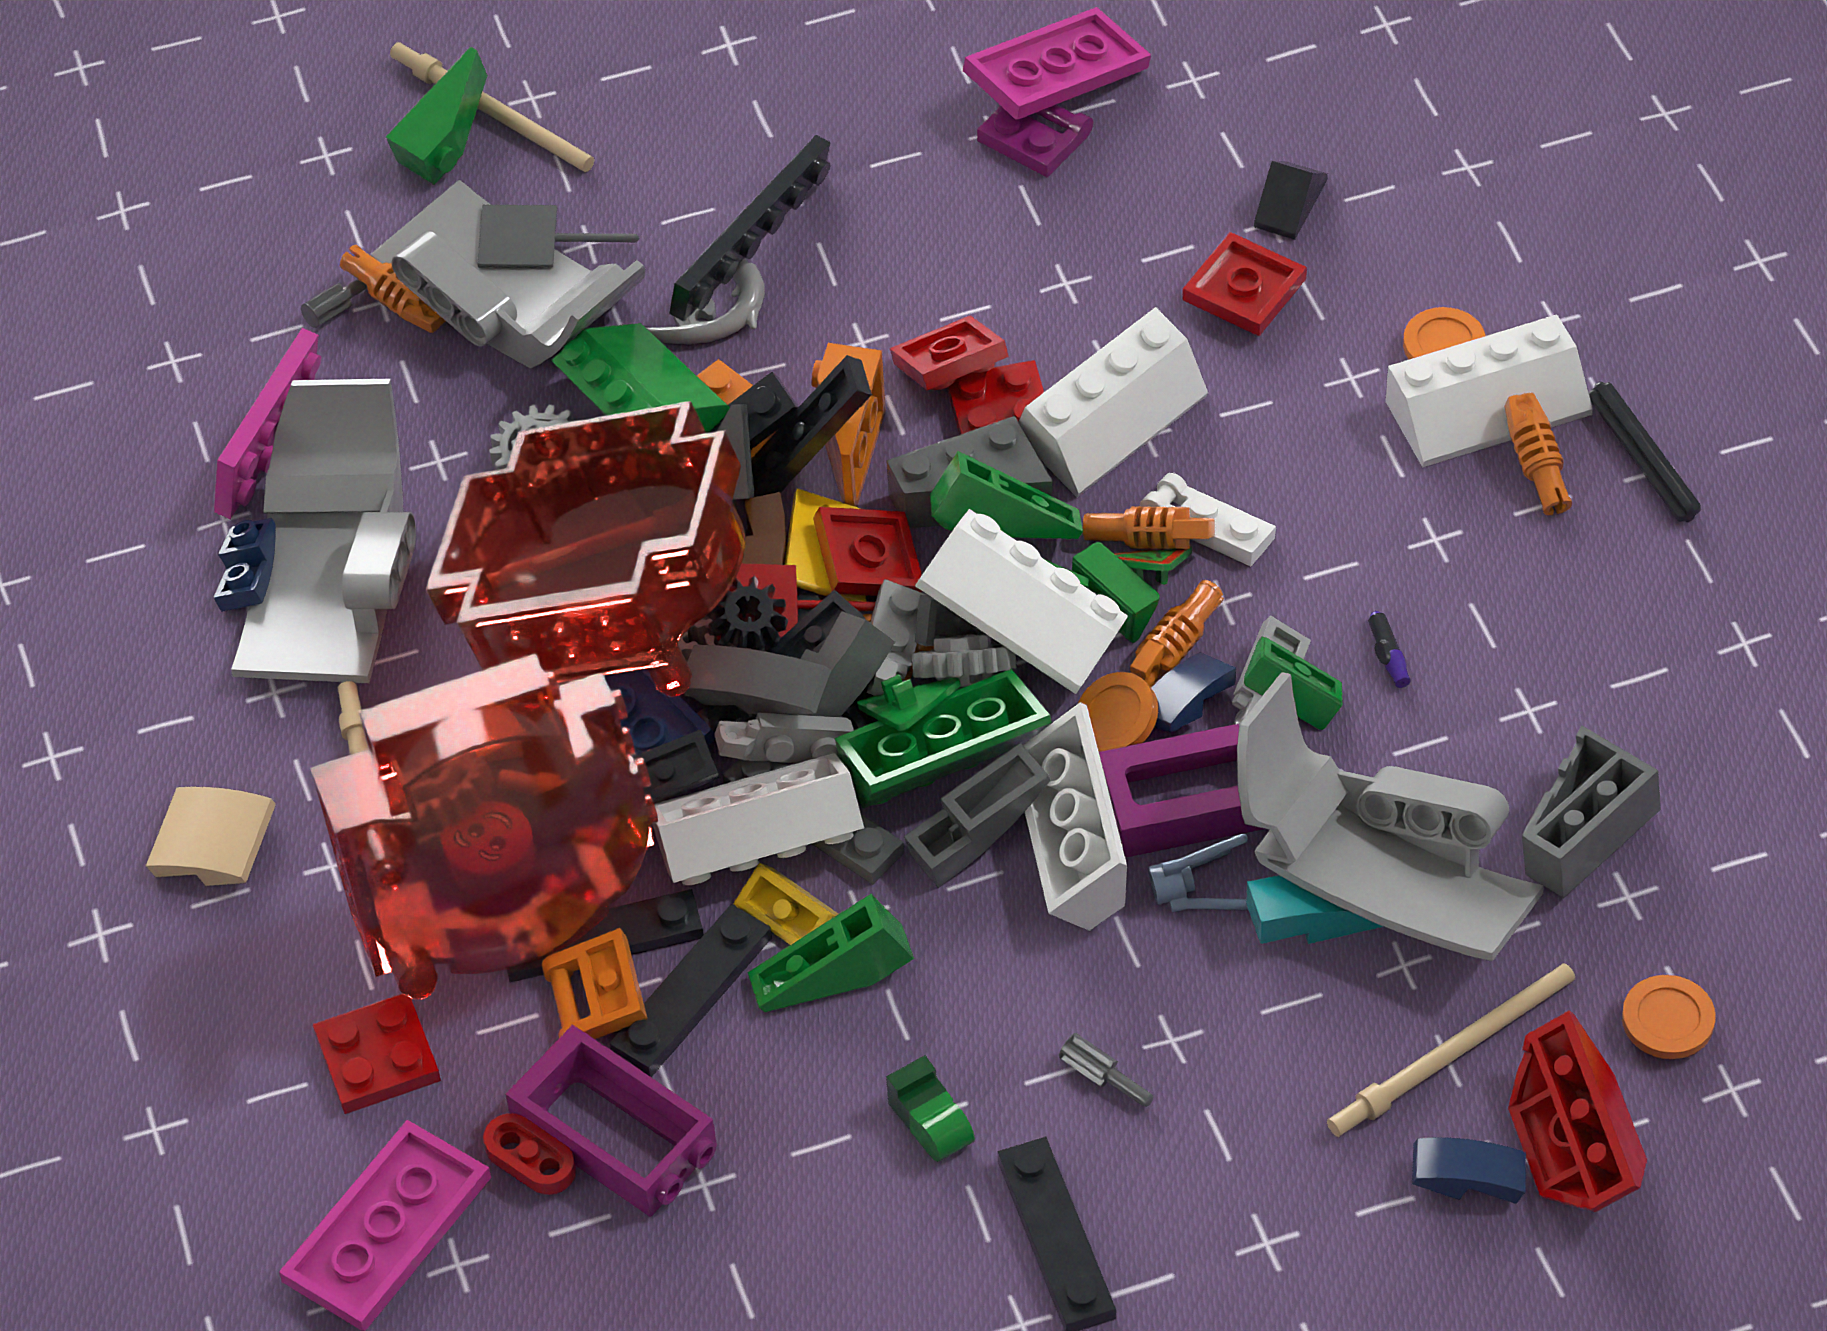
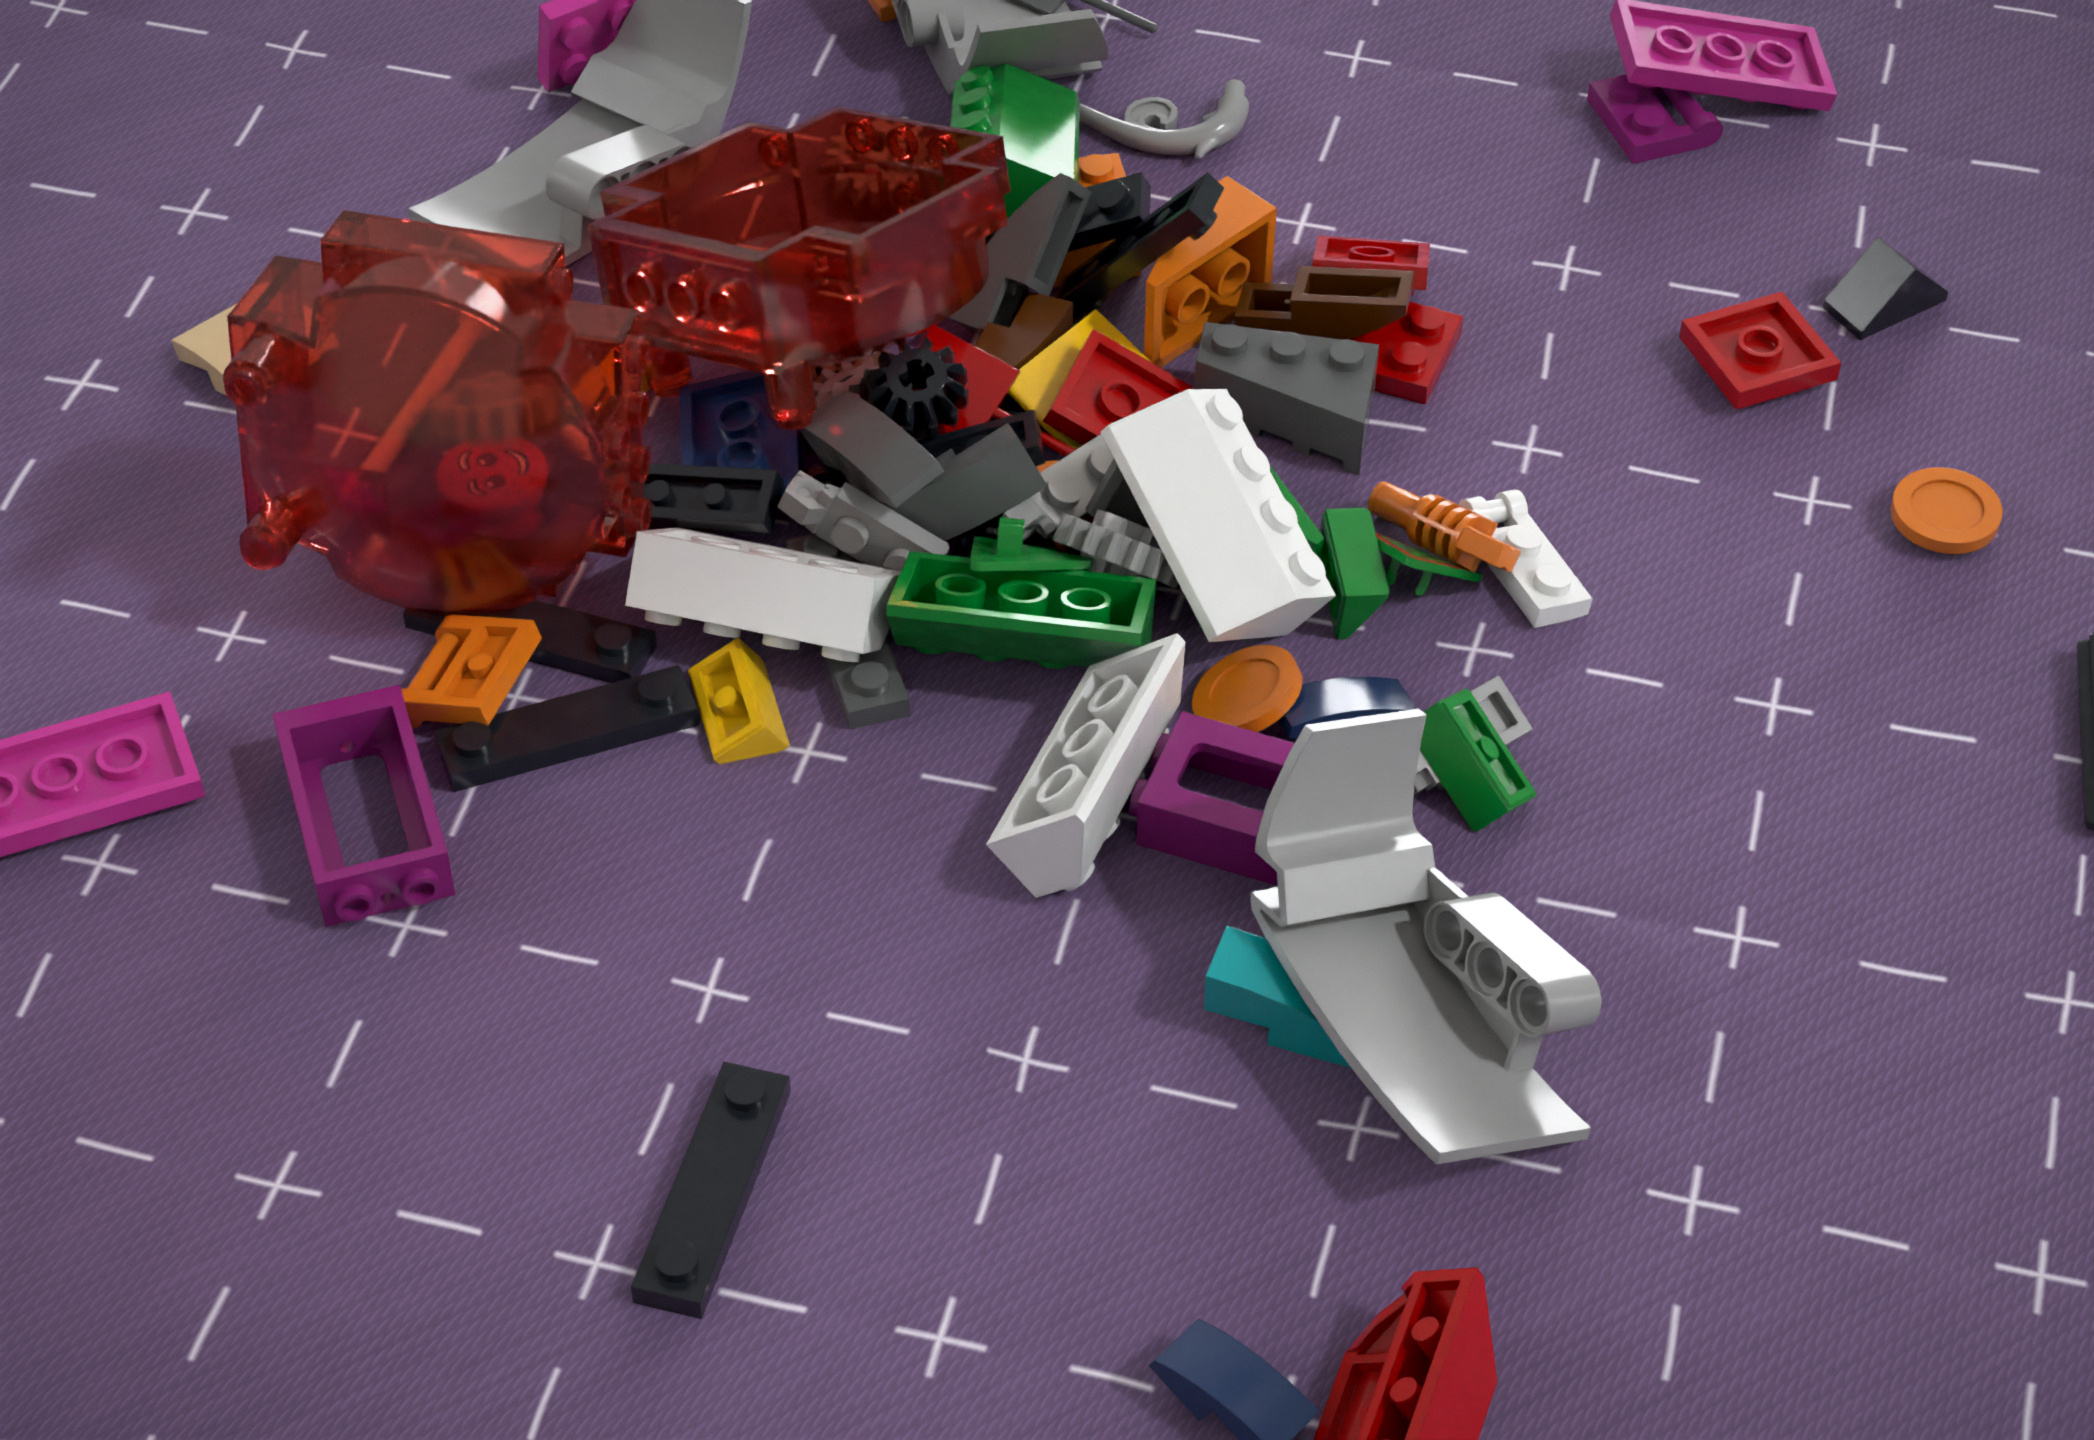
camera: 30 degrees right, 5 degrees down
dark blue slope [213,518,276,612] -> none
red plate [313,991,441,1114] -> none
red plate [483,1113,576,1195] -> none
black plate [669,135,831,322] -> none
green slope [748,894,914,1012] -> none
leg [886,1055,975,1162] -> none
dark grey slope [904,743,1050,888] -> none
green slope [930,451,1083,539] -> none
white slope [1019,307,1208,497] -> none
dark grey axle [1059,1033,1153,1107] -> none
orange hinge [1130,580,1224,687] -> none
sand blue plant [1148,834,1248,913] -> none
tan bar [1327,963,1575,1137] -> none
piece [1368,611,1411,688] -> none
white slope [1386,315,1592,467] -> none
orange hinge [1504,393,1573,515] -> none
dark grey wedge [1522,726,1661,898] -> none
orange piece [1622,975,1716,1059] -> none
none -> reddish brown slope [1234,266,1415,340]

